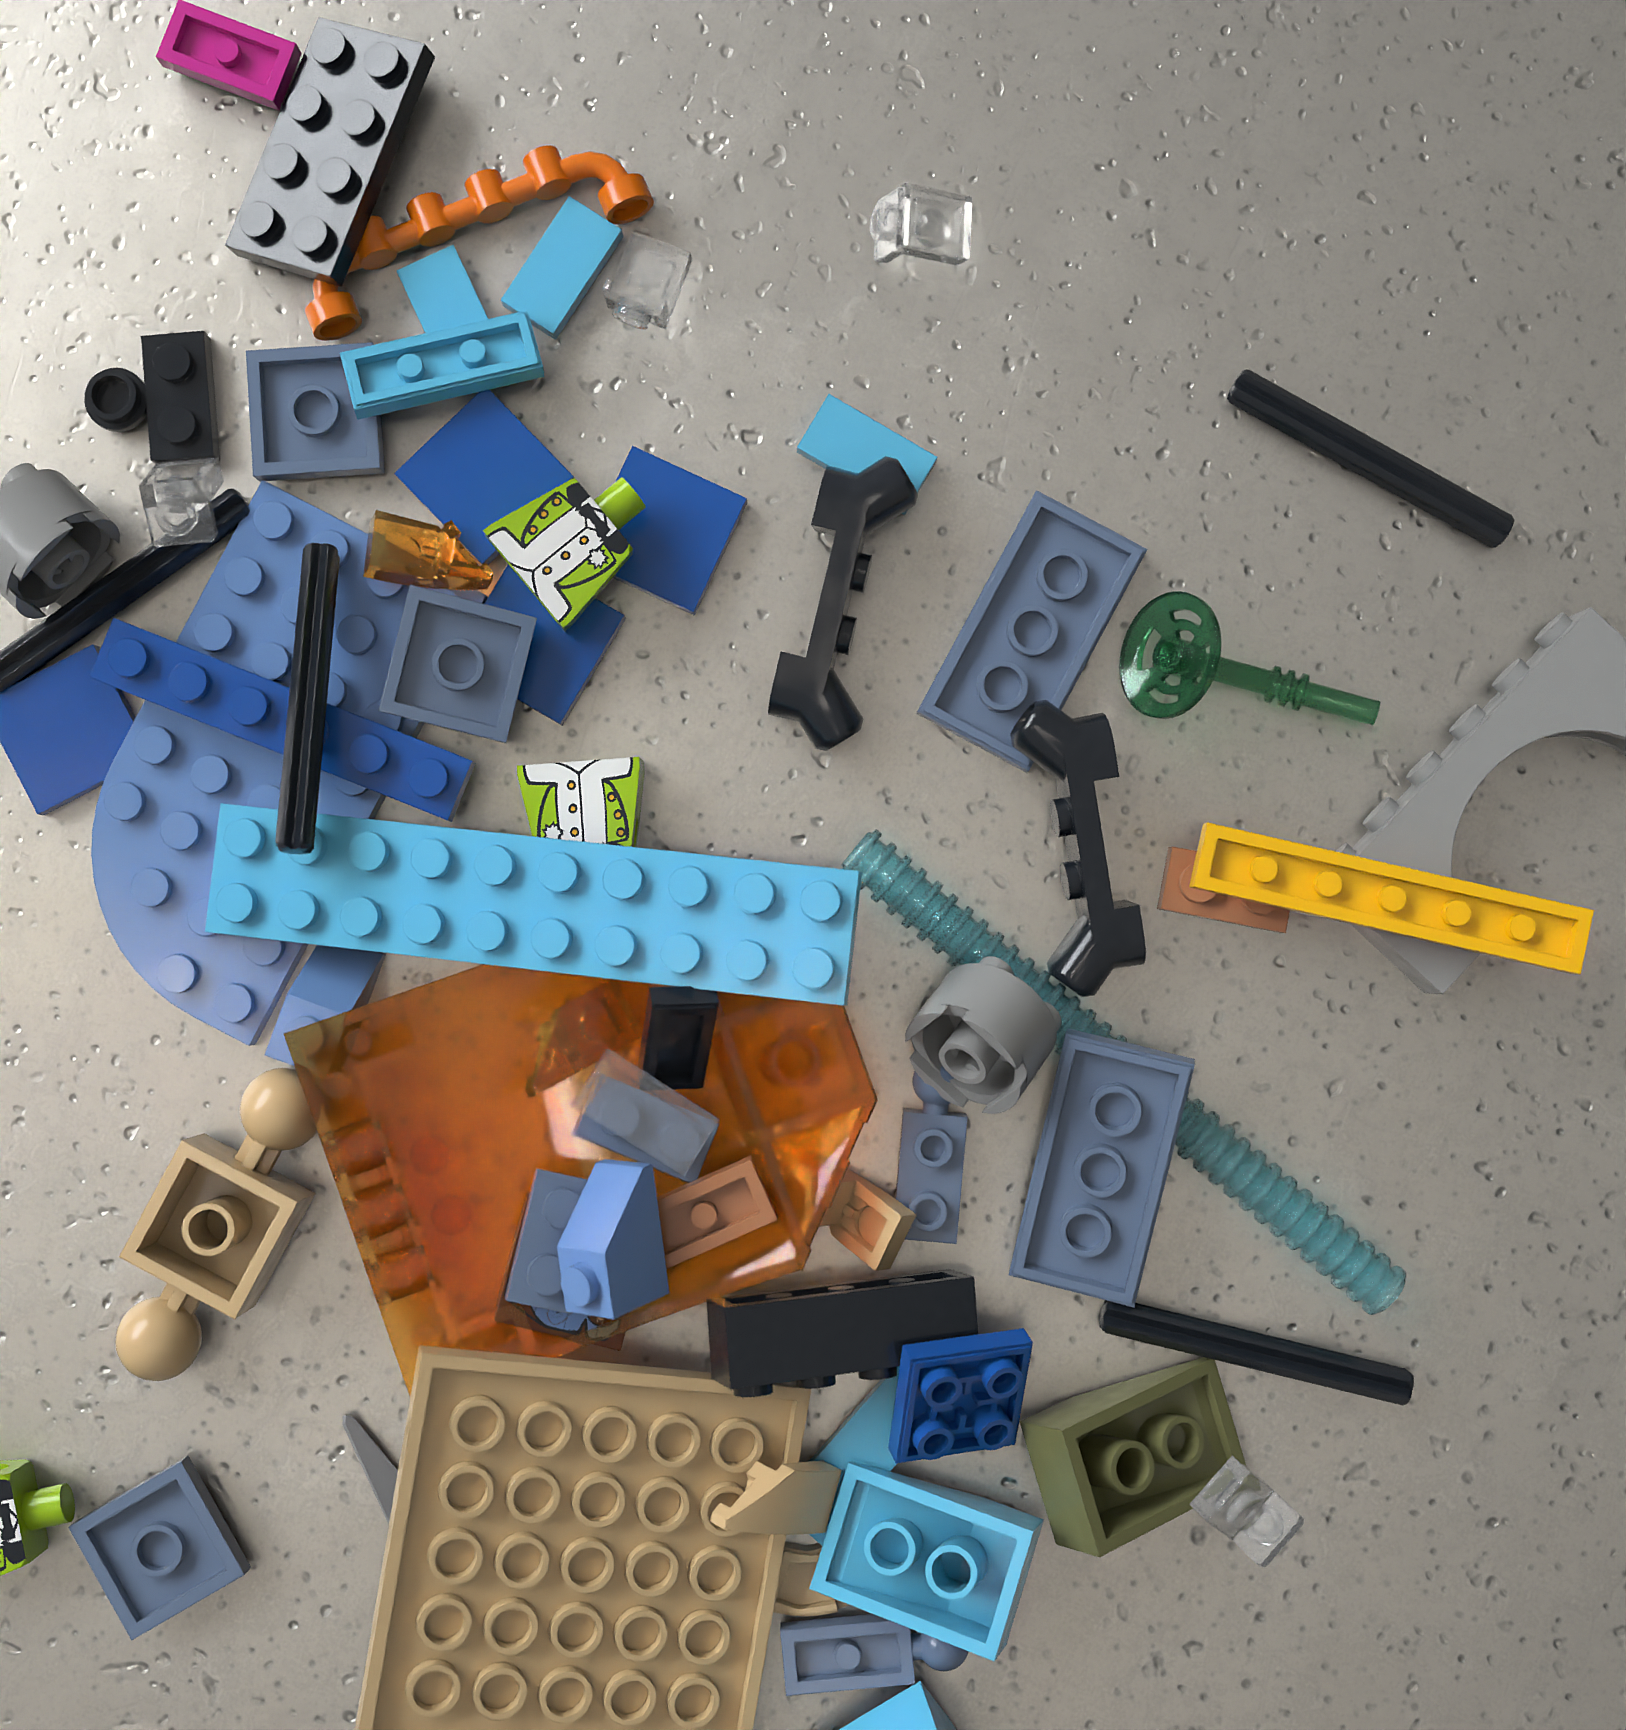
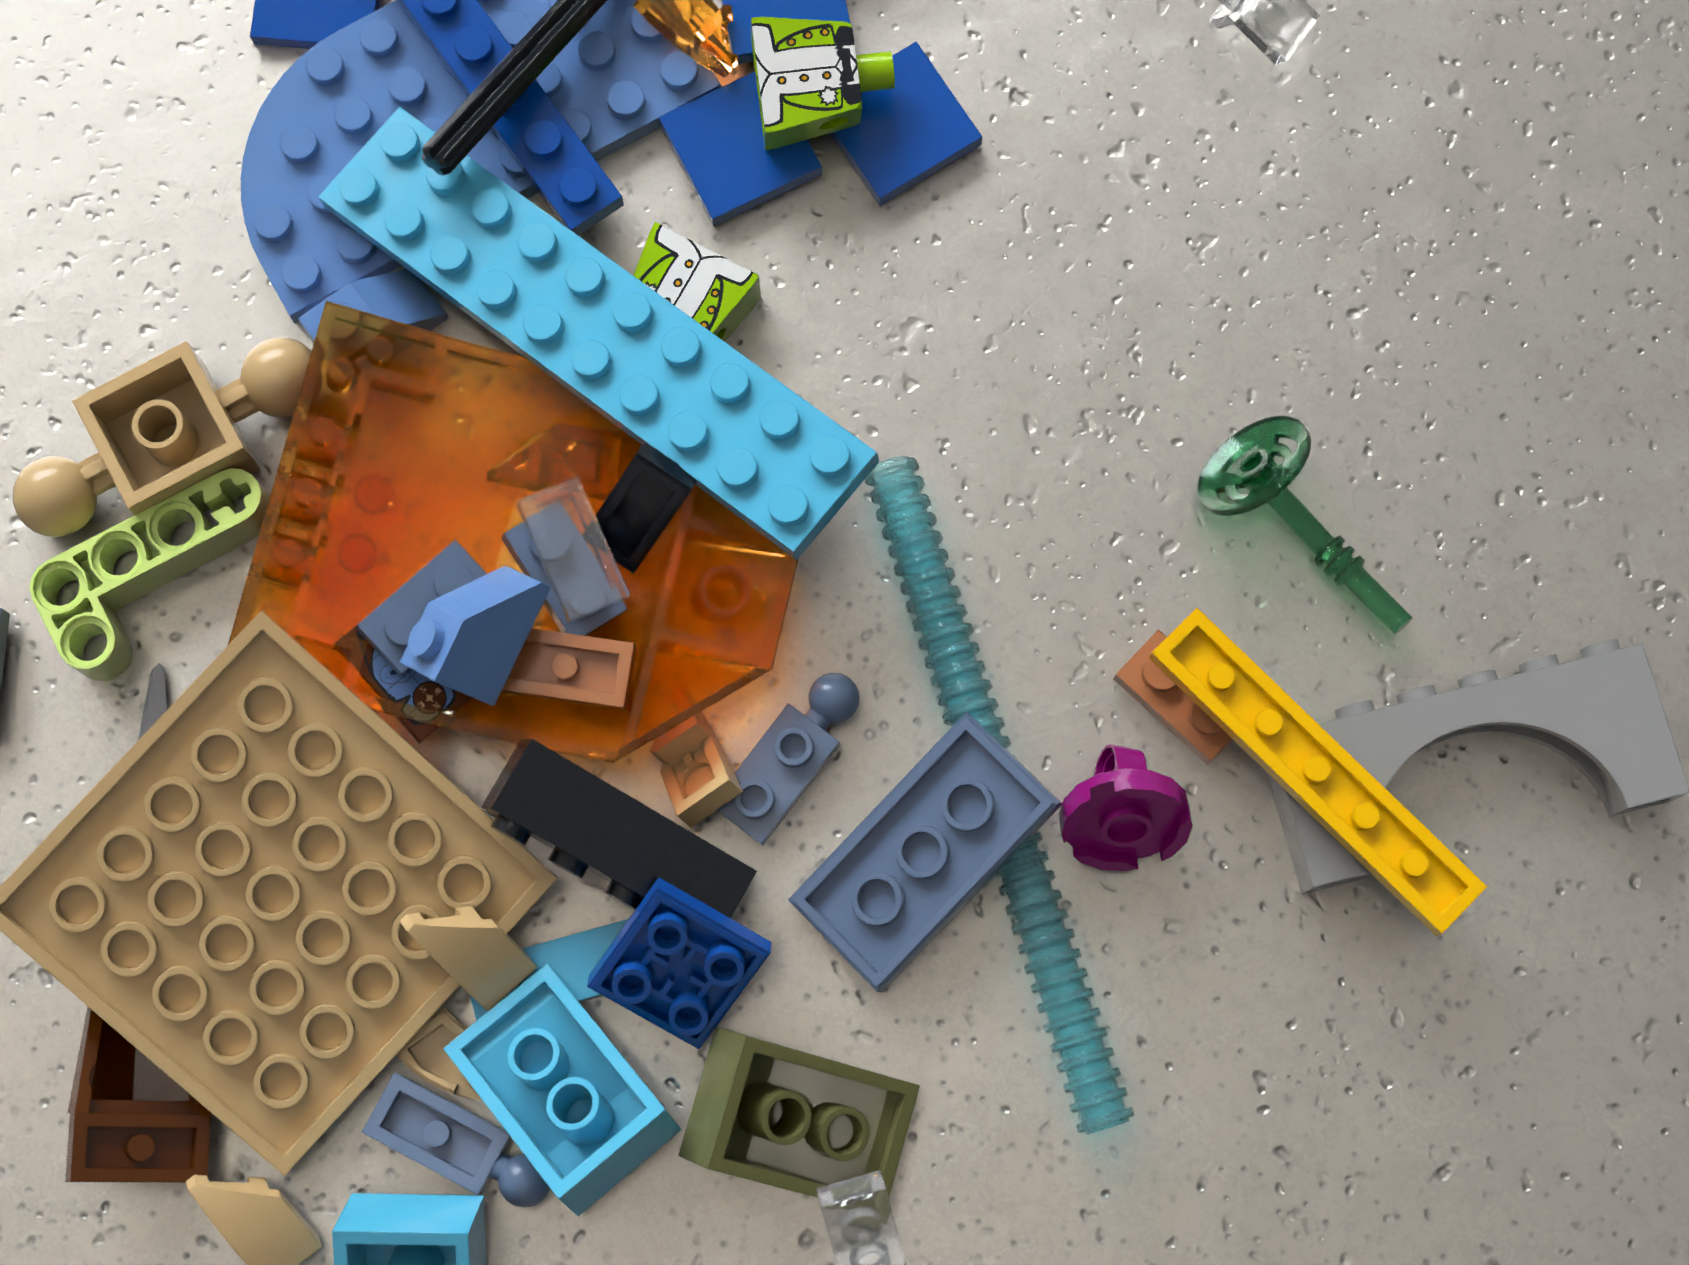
camera: 35 degrees right, 10 degrees down
sand blue plate [378,585,537,743] -> none
black plate [768,456,918,751] -> none
medium azure tile [797,394,937,515] -> none
light grey brick [905,956,1062,1114] -> none
sand blue tile [916,490,1148,773] -> none
black plate [1010,700,1146,997] -> none
black axle [1099,1300,1414,1405] -> none
black axle [1227,370,1514,548] -> none
none -> yellowish green beam [30,468,275,682]
none -> magenta tile [1059,744,1193,871]

